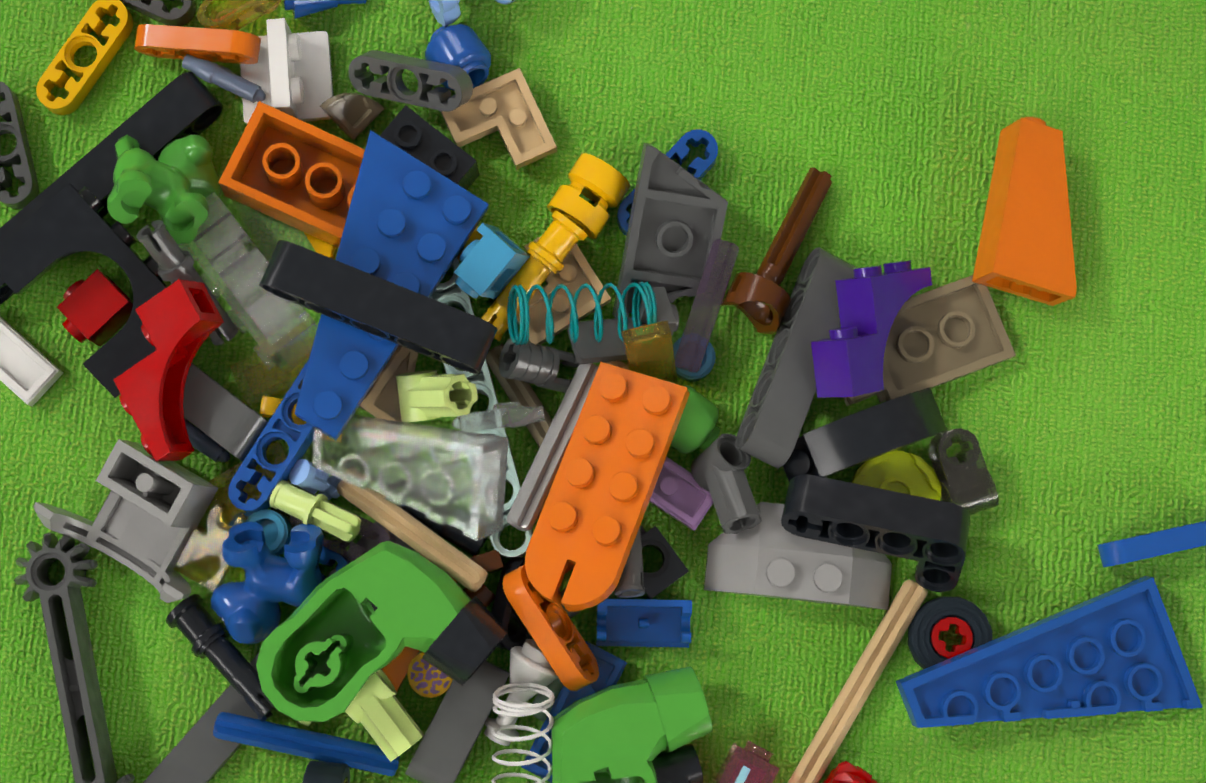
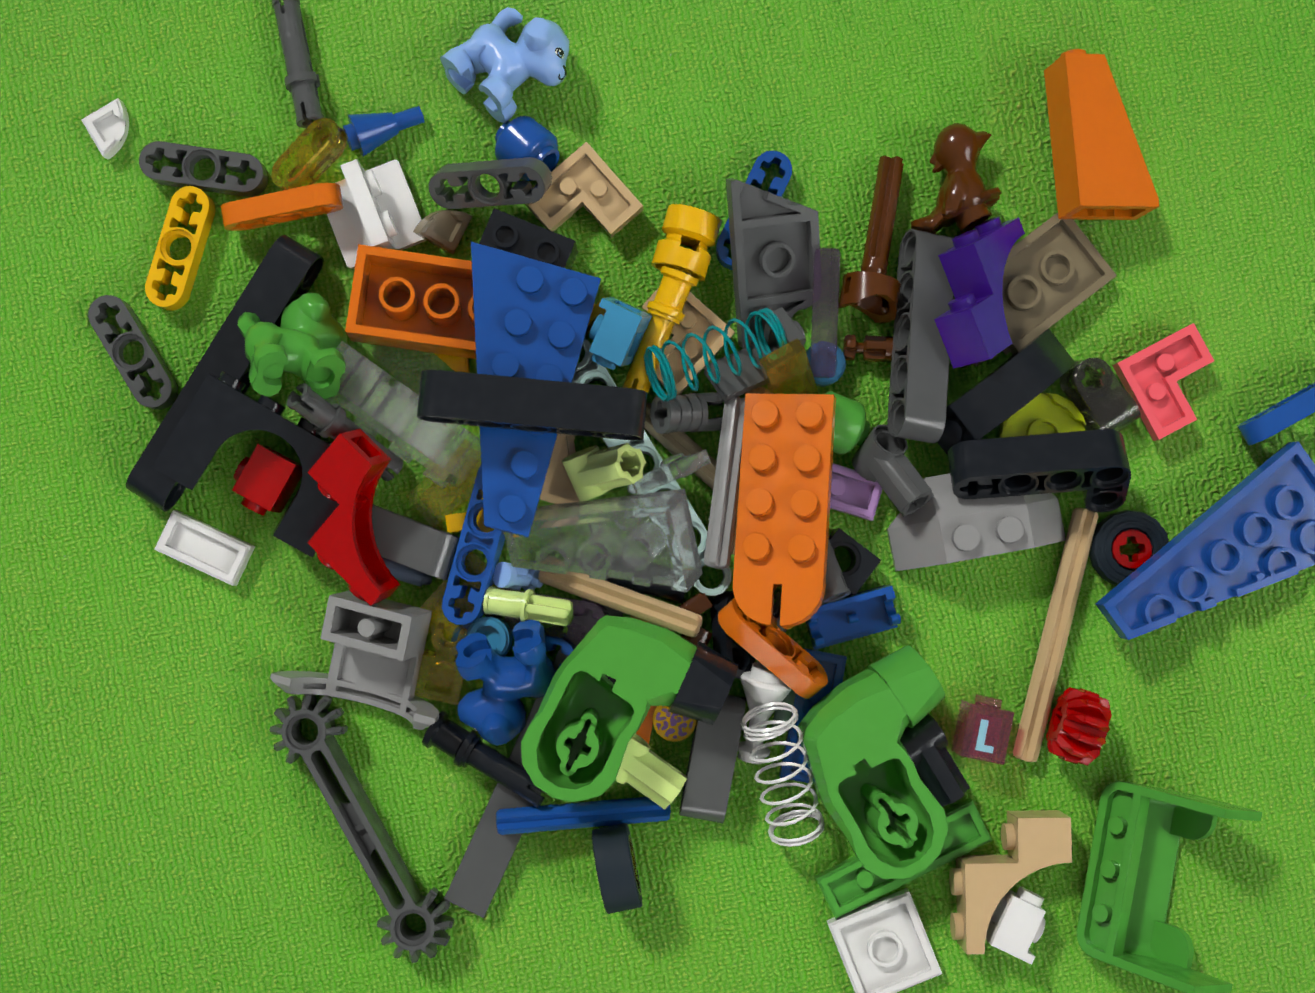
camera: 15 degrees left, 5 degrees up
sand blue piece [182,54,266,103] -> none
none -> reddish brown piece [843,335,893,362]
none -> reddish brown animal [911,123,1002,234]
none -> coral plate [1112,323,1214,441]

